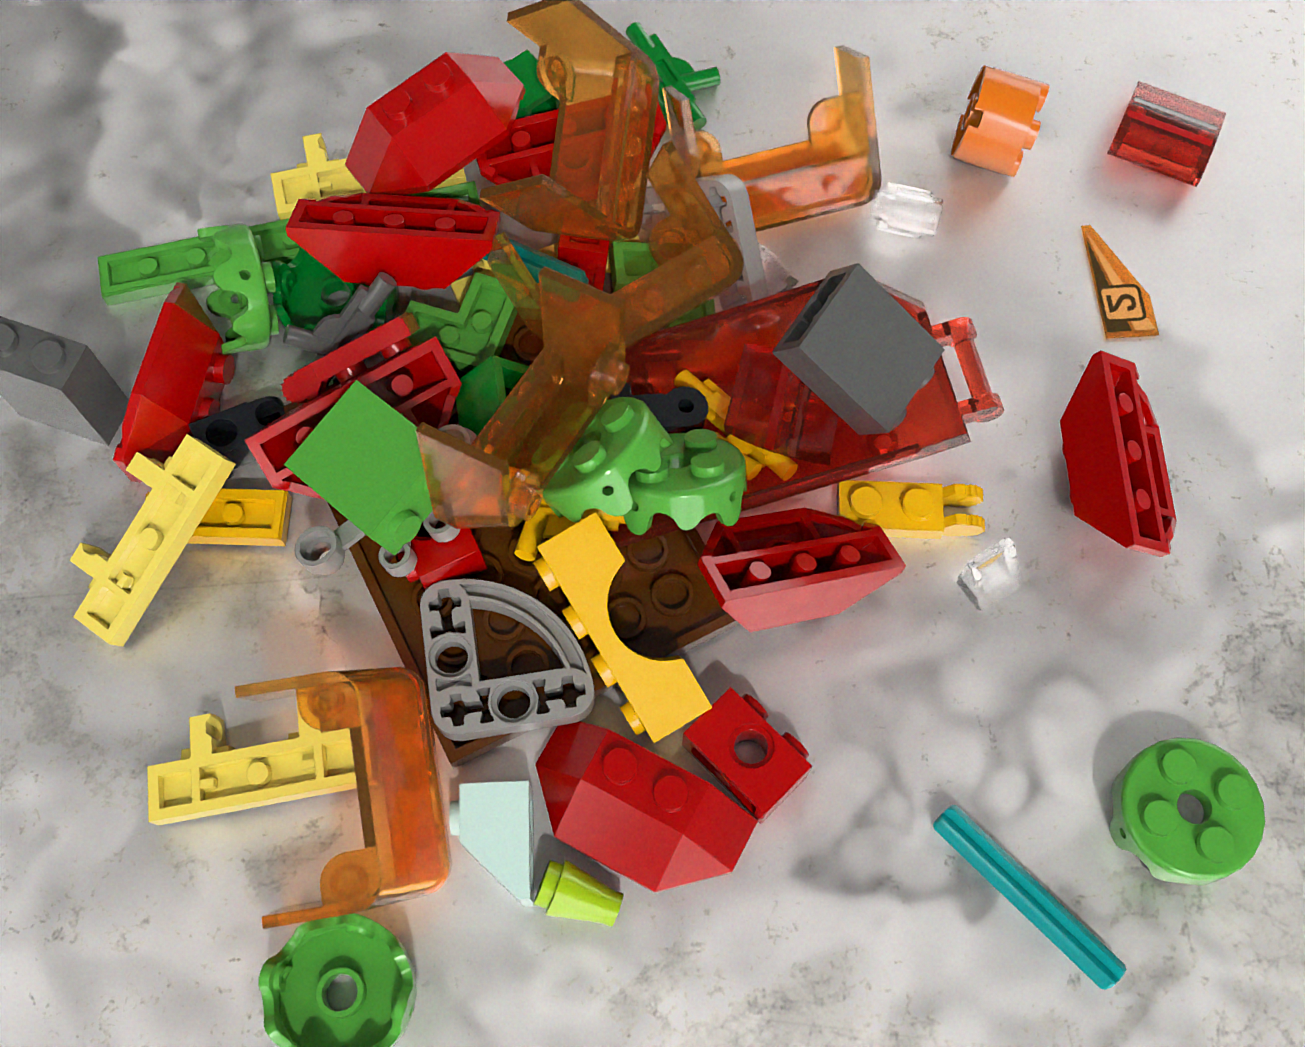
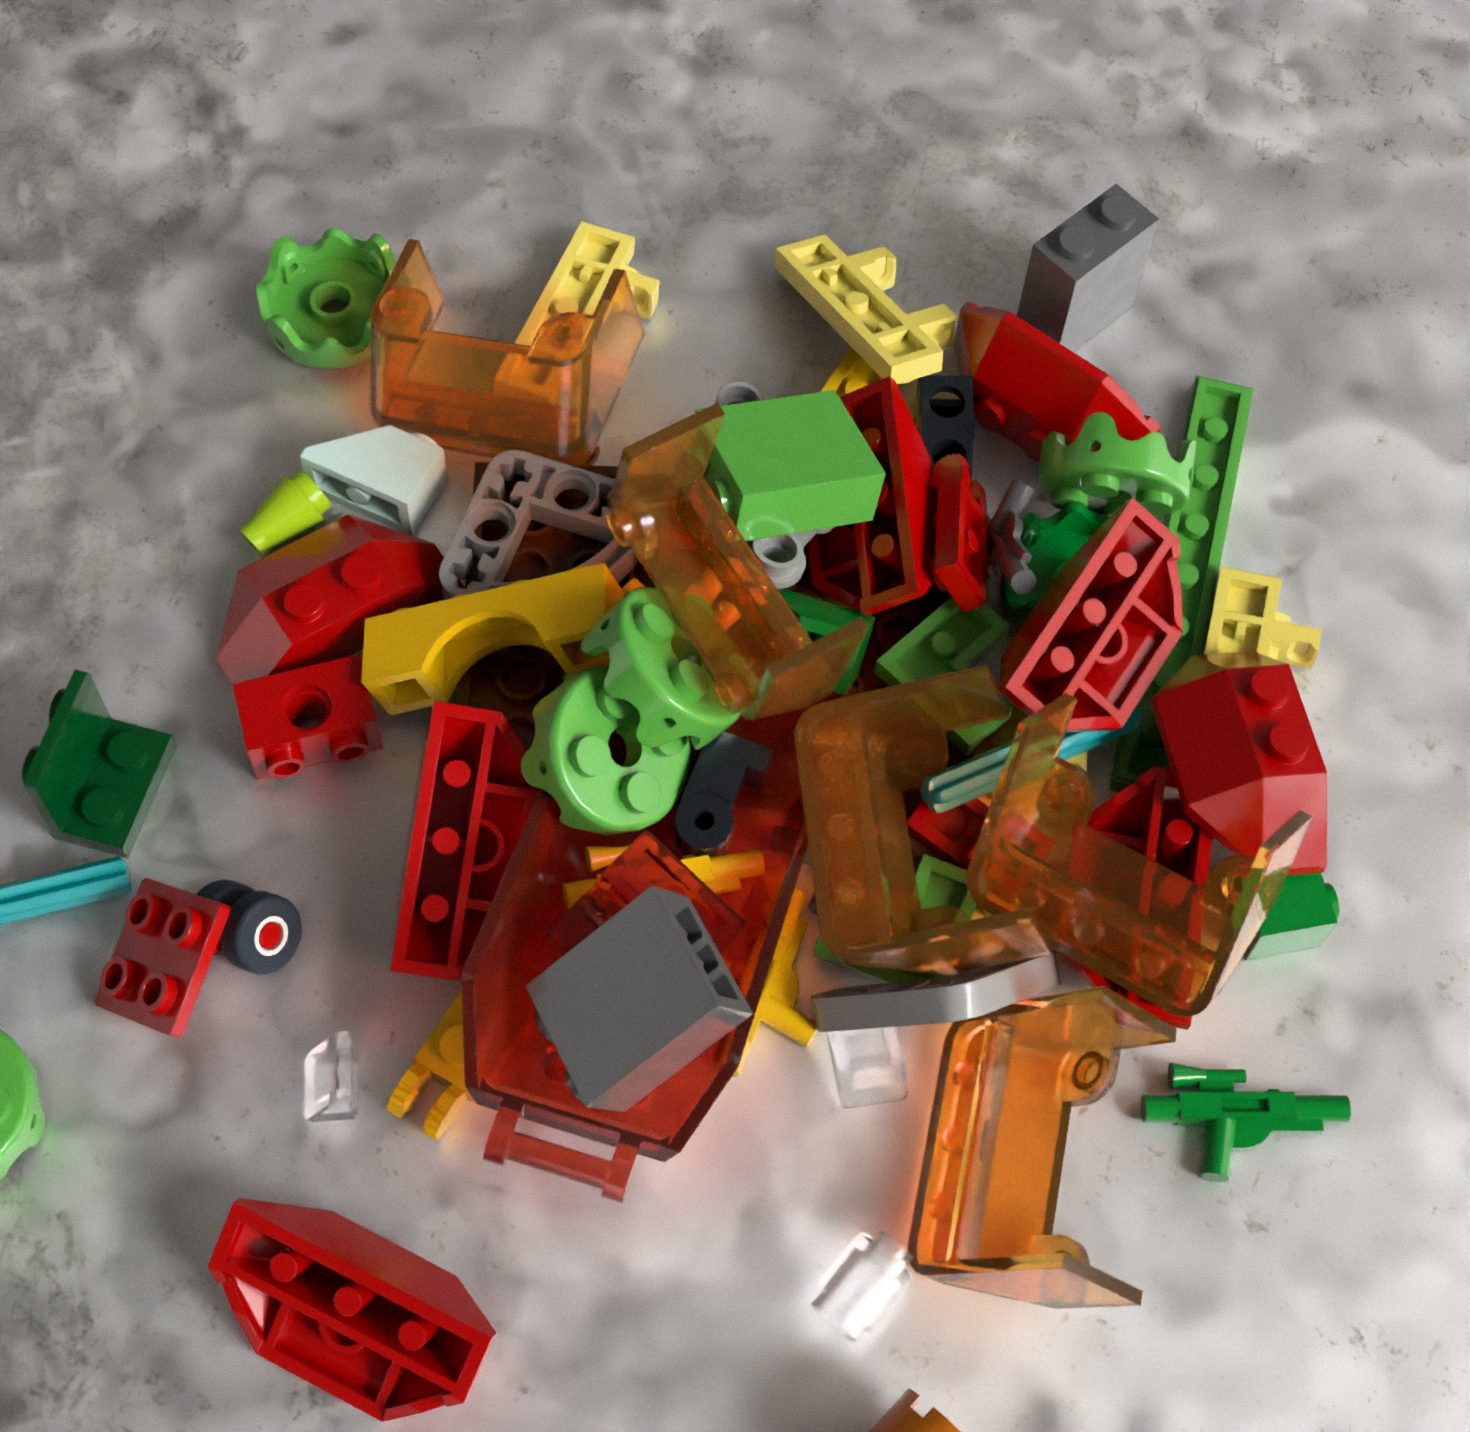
camera: 115 degrees right, 5 degrees down
none -> dark green bracket [22,669,177,858]
none -> red plate [95,878,302,1038]

